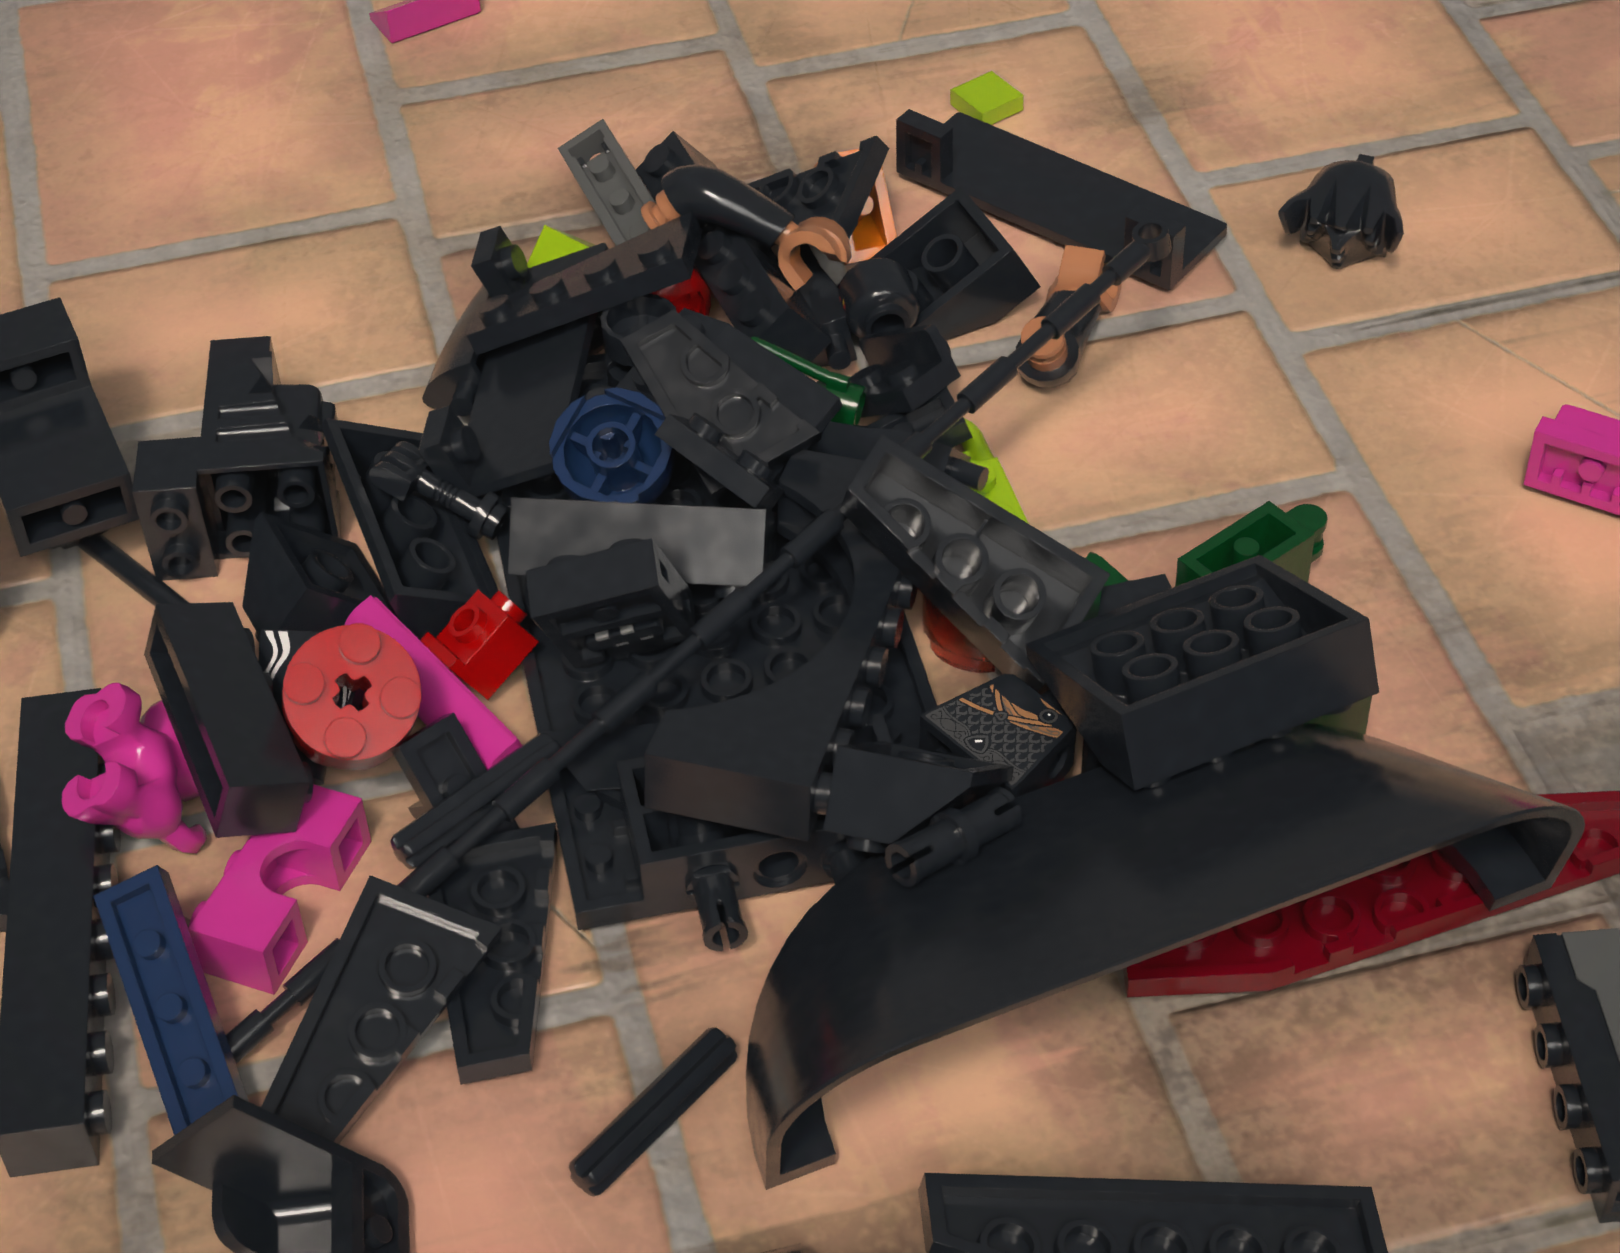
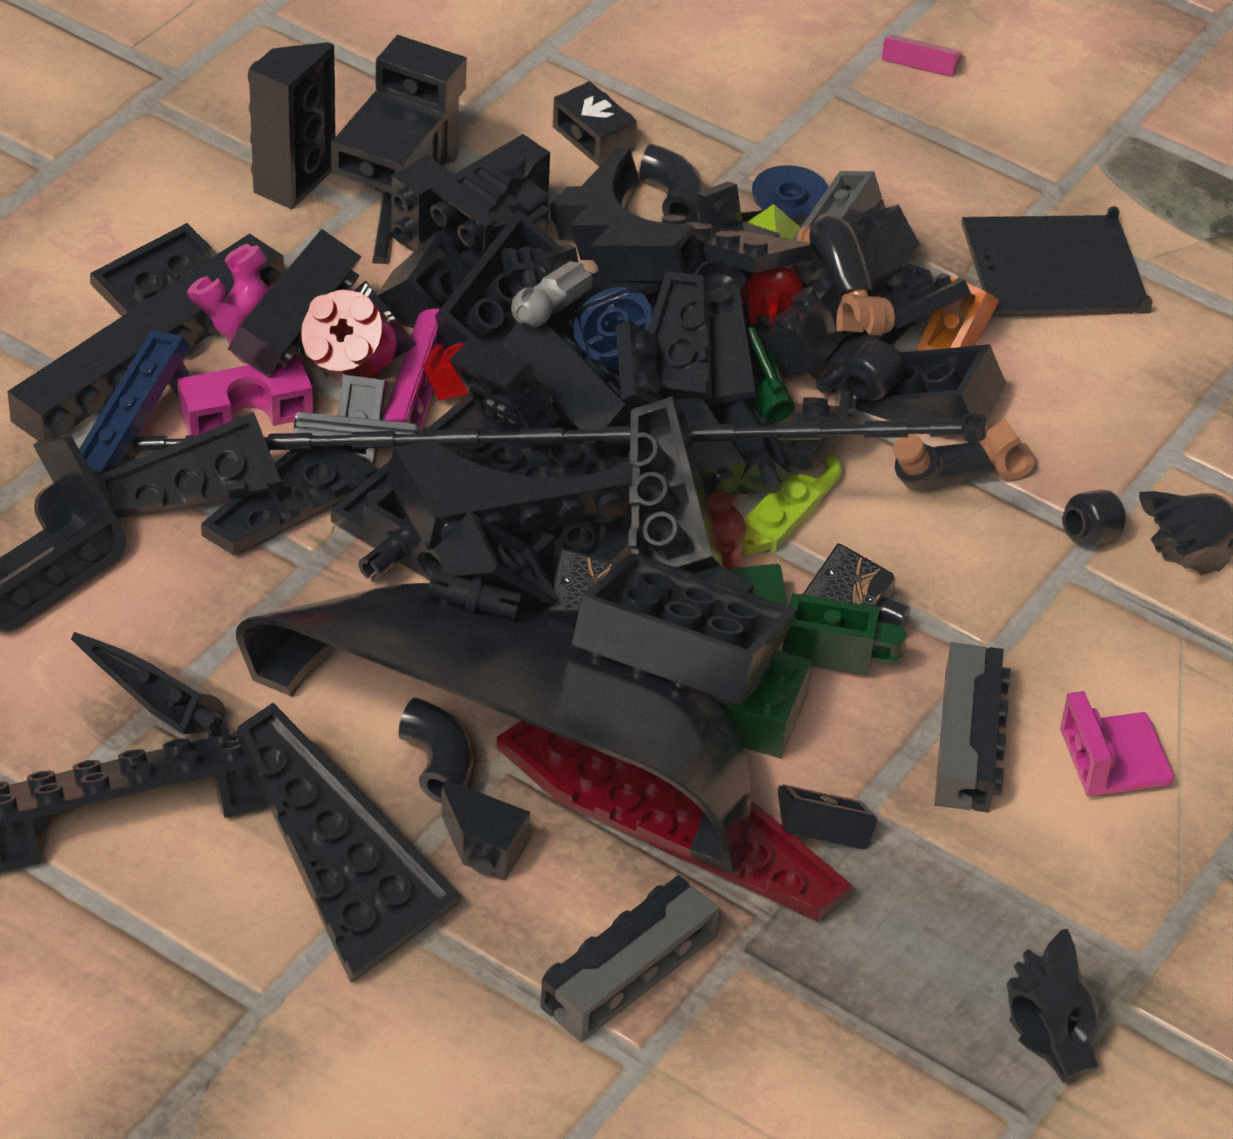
camera: 45 degrees right, 0 degrees up
black axle [569,1027,737,1197] -> none
black bracket [896,109,1227,290] -> none
lime tile [950,71,1024,125] -> none
none -> black cylinder [398,697,474,804]
none -> black slope [441,780,530,881]
none -> light grey piece [511,261,592,328]
none -> black arch [549,148,703,281]
none -> black brick [552,81,637,167]
none -> black cylinder [639,144,705,221]
none -> dark blue dish [752,165,828,219]
none -> black slope [777,784,877,849]
none -> torso [802,543,911,628]
none -> piece [934,642,1011,813]
none -> black door [961,206,1153,316]
none -> black head [1062,489,1126,547]

